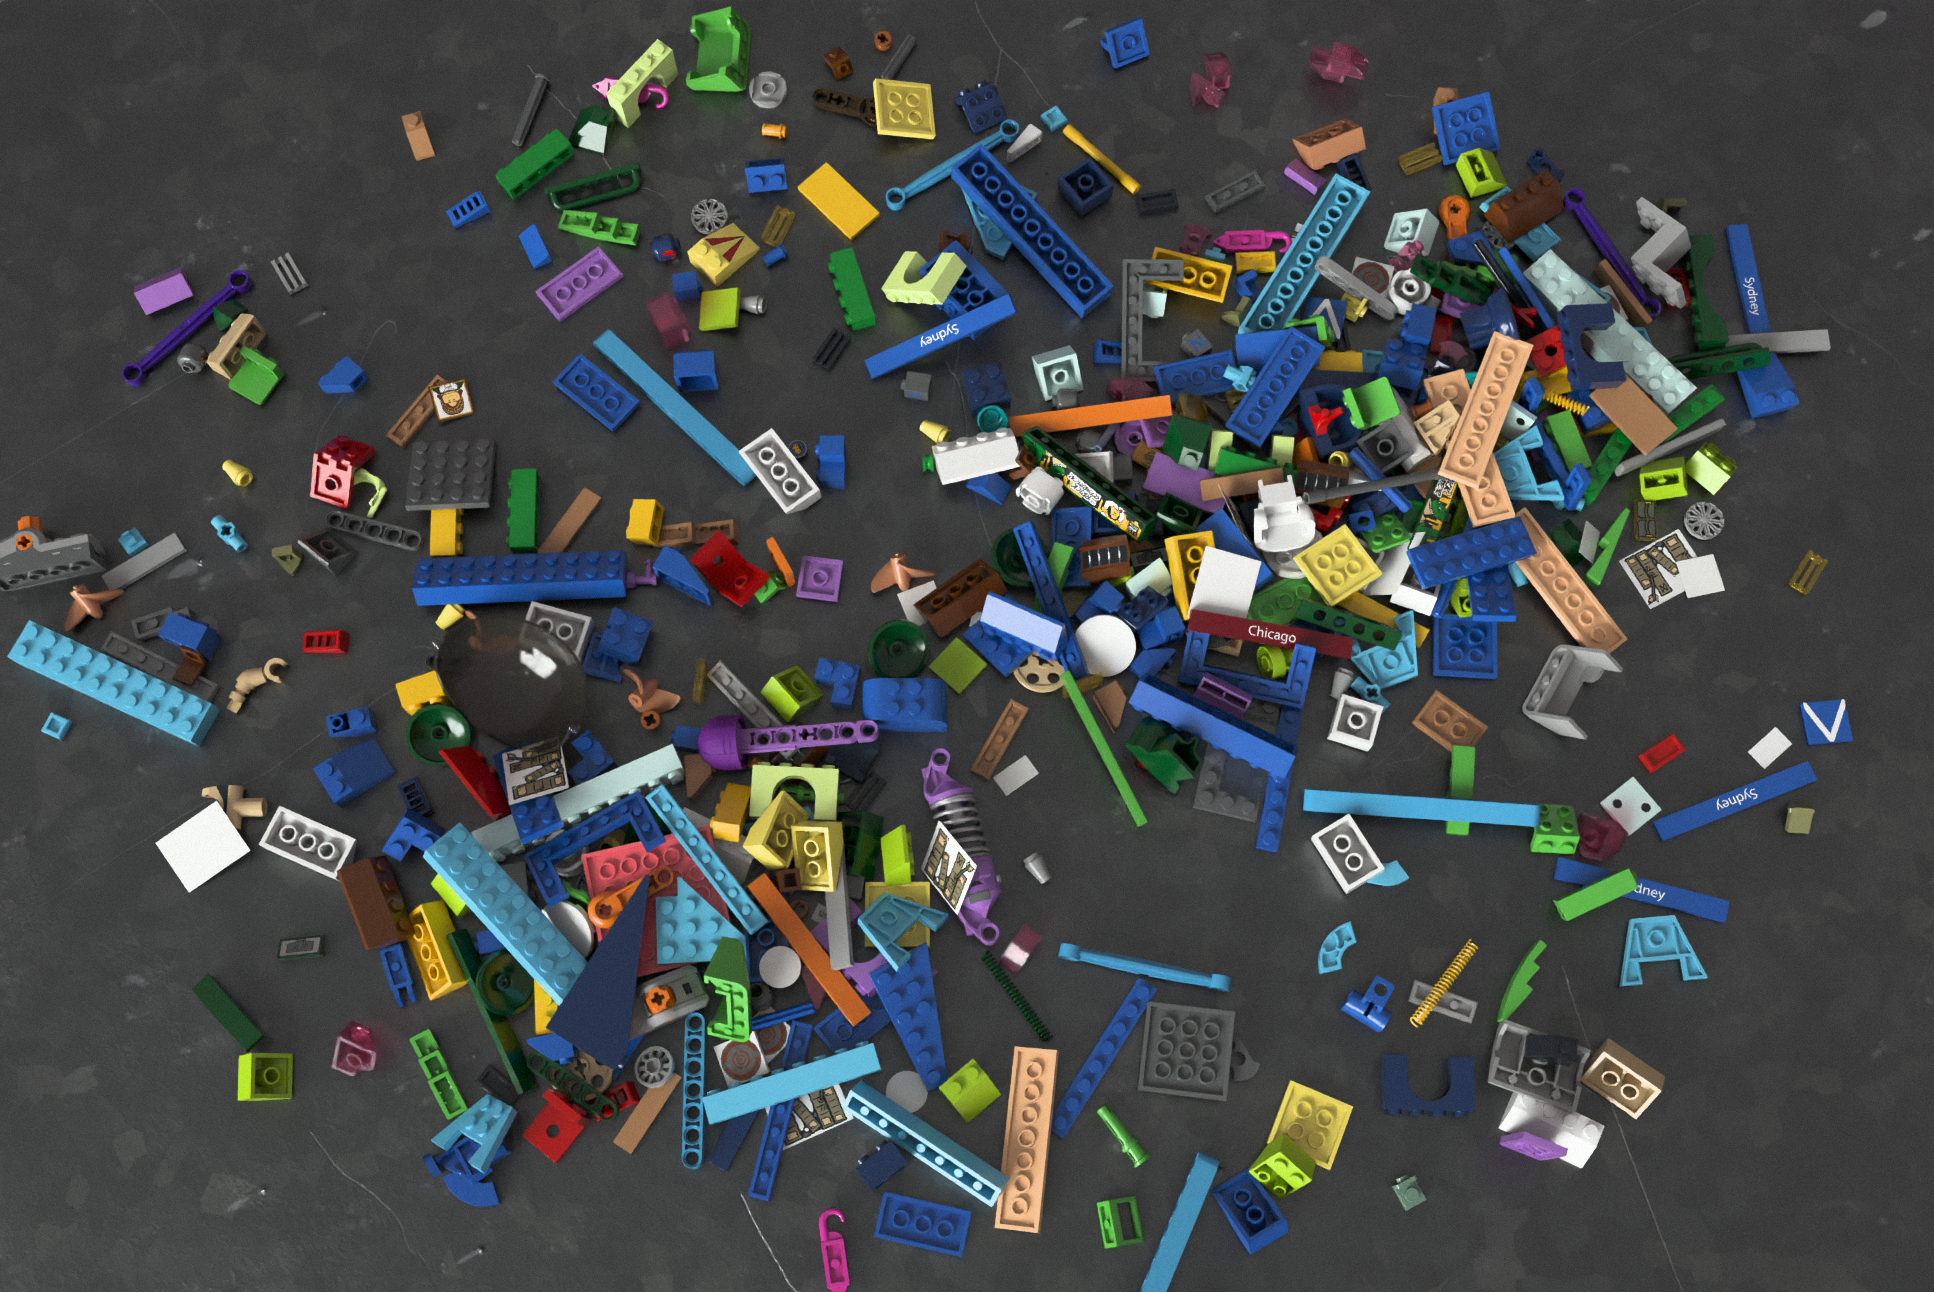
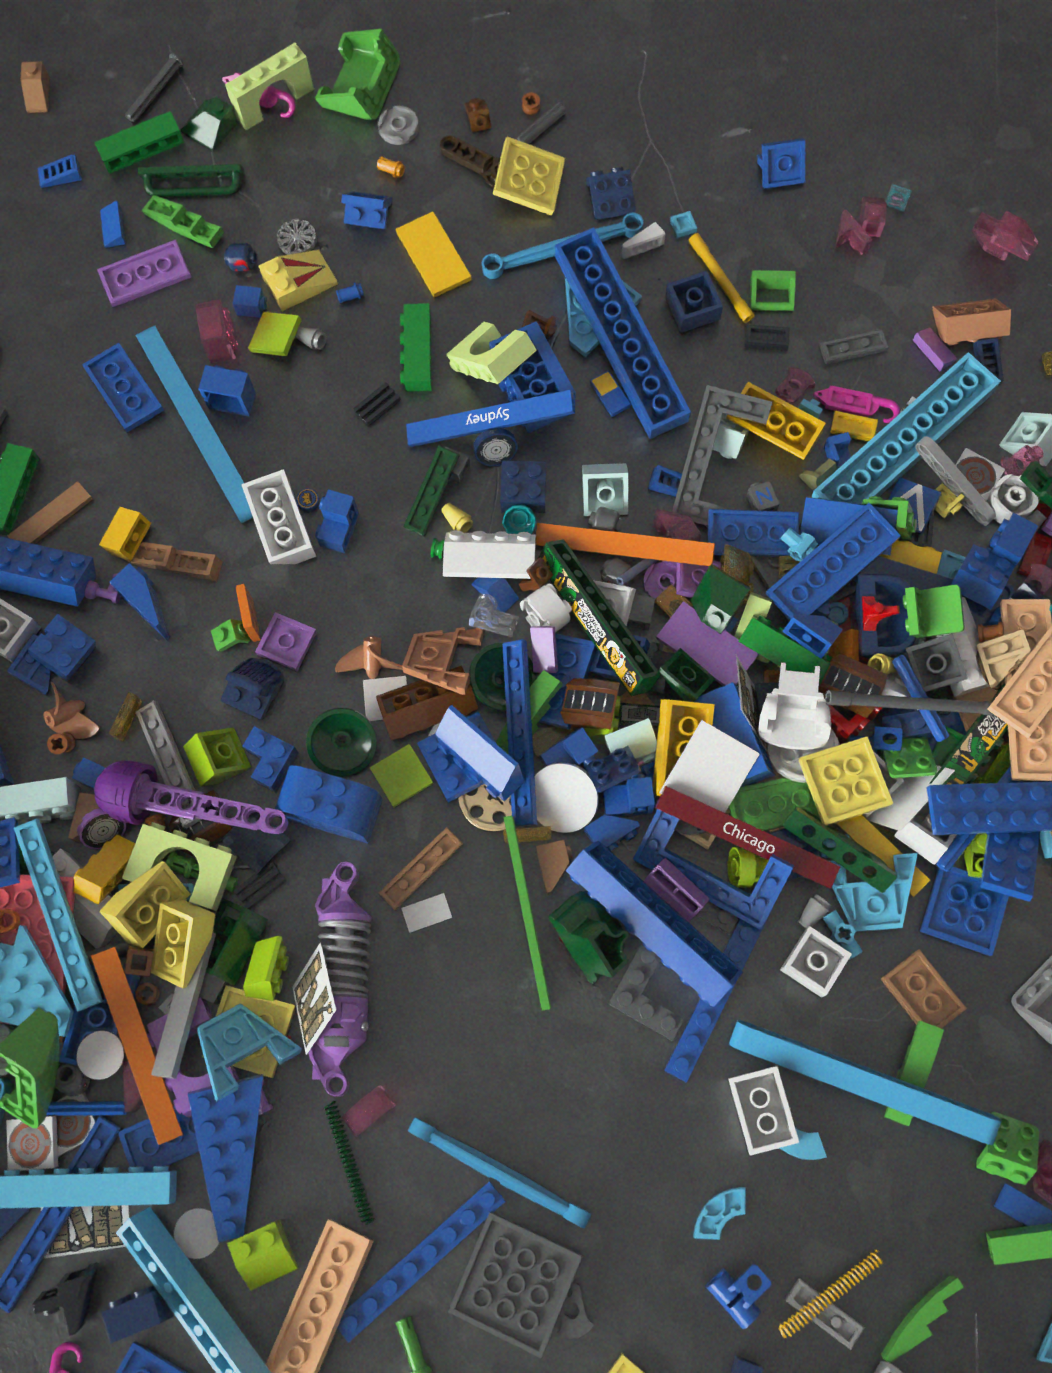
camera: 20 degrees right, 0 degrees up
red bracket [690,531,770,607] -> none
clear yellow tile [760,205,795,246] -> none
light grey cone [1023,851,1052,884] -> none
medium nougat tile [1199,467,1284,501] -> none
none -> black piece [33,1262,99,1336]
none -> tile [77,808,126,849]
none -> dark blue piece [220,658,284,720]
none -> nougat wing [402,625,485,695]
none -> dark green tile [403,445,460,536]
none -> clear plate [469,594,519,637]
none -> tile [473,428,518,466]
none -> tile [530,626,558,673]
none -> blue tile [590,370,631,417]
none -> bright green tile [750,270,796,311]
none -> blue slope [782,614,843,659]
none -> clear light blue tile [884,184,912,212]

